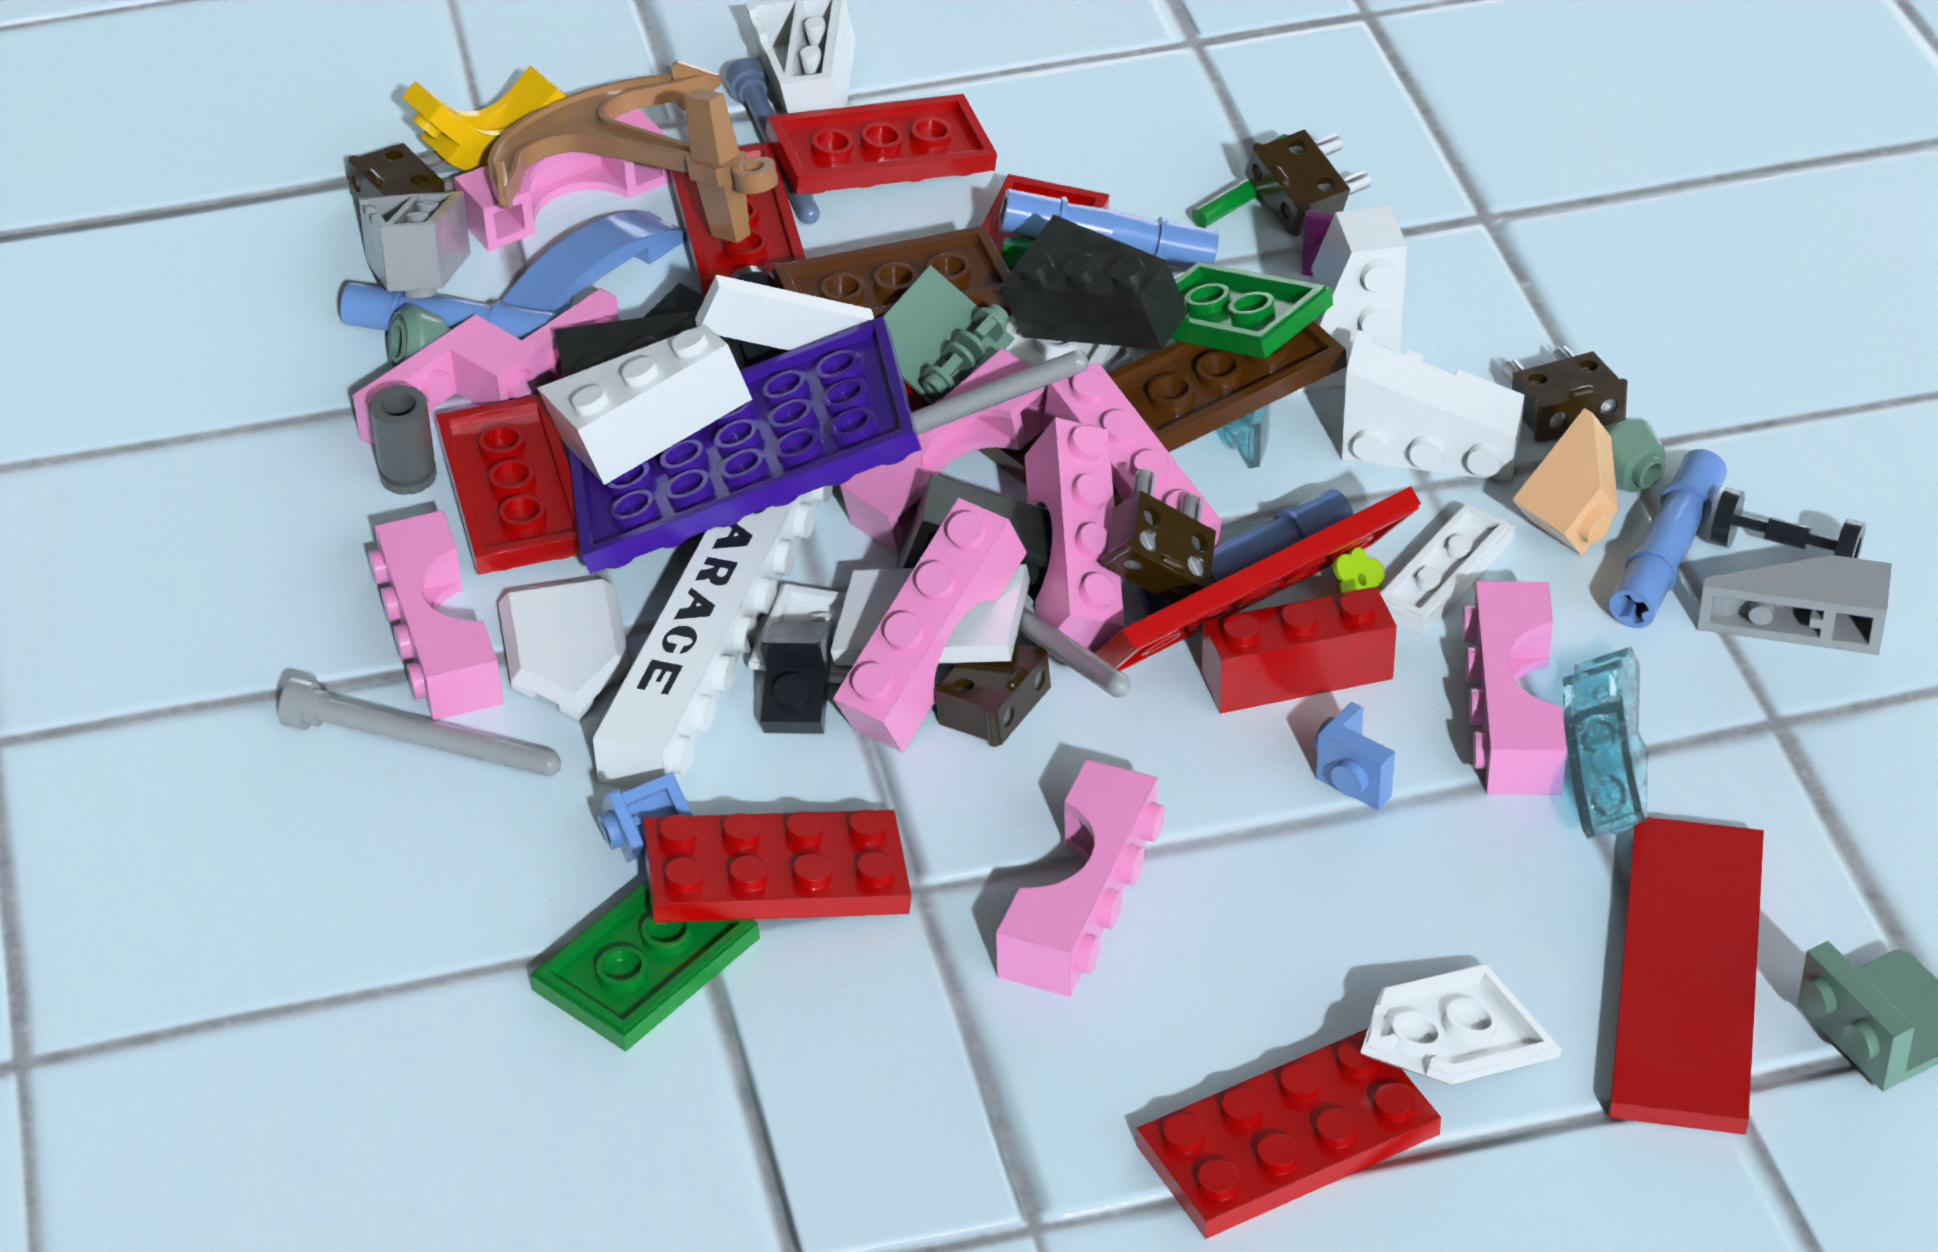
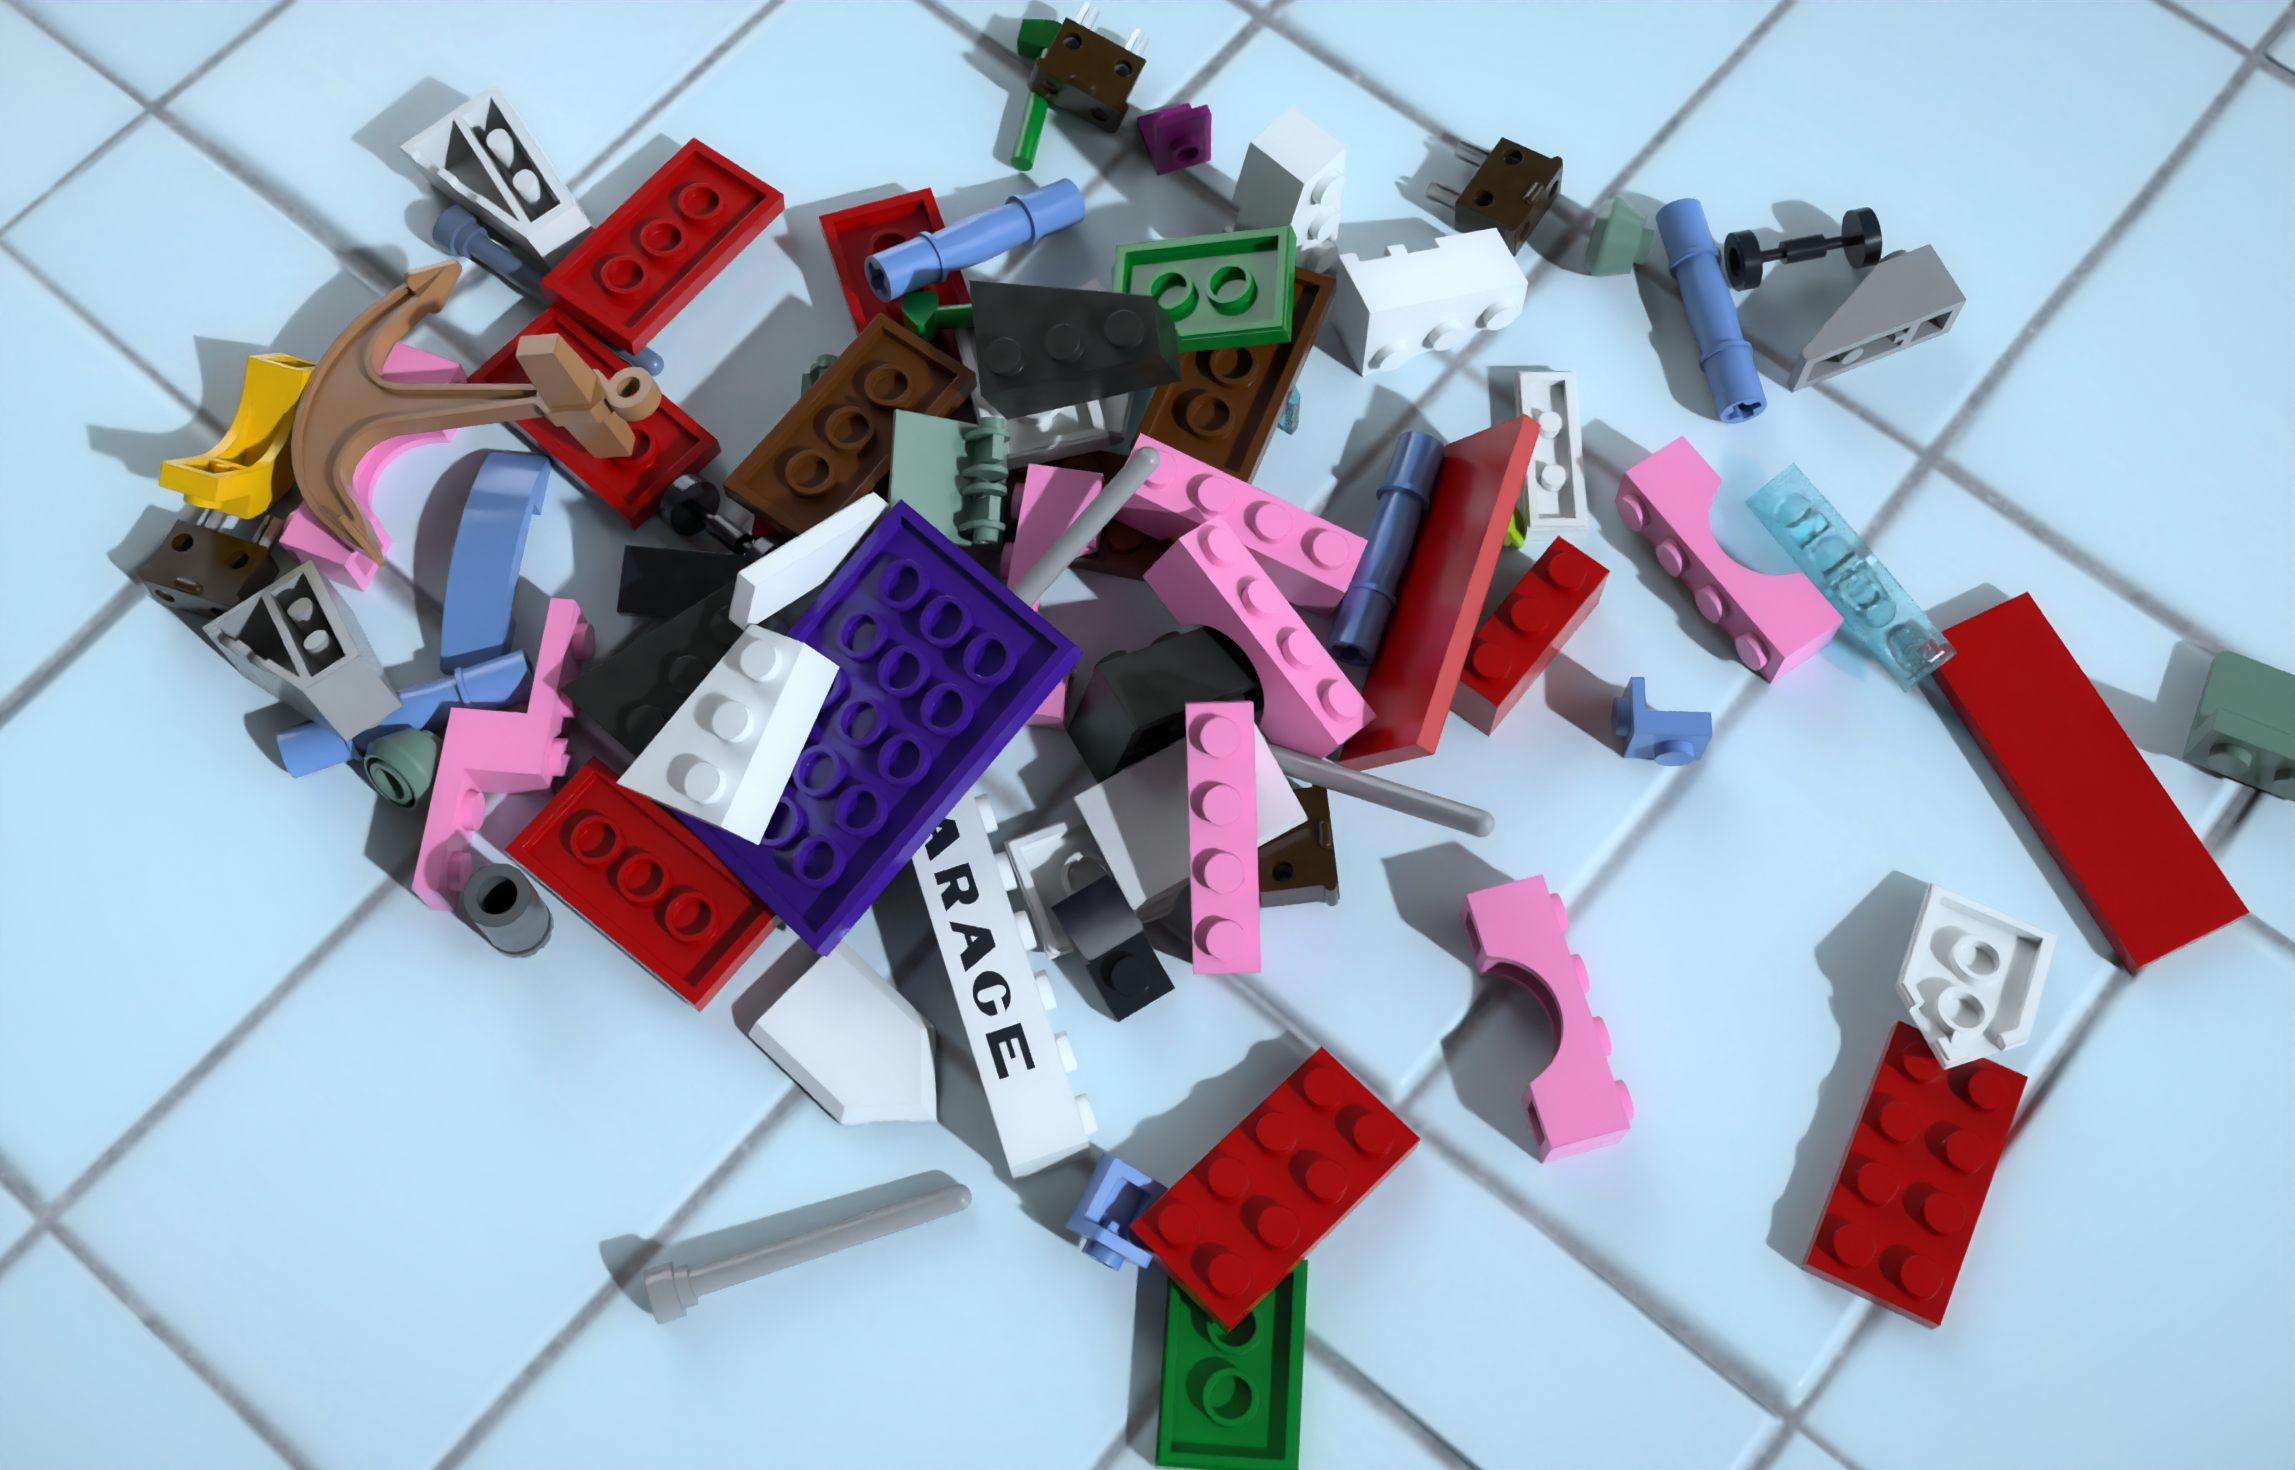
camera: 35 degrees left, 25 degrees up
bright pink arch [368,510,504,721] -> none
dark brown piece [1101,469,1216,604] -> none
light nougat slope [1512,408,1618,556] -> none

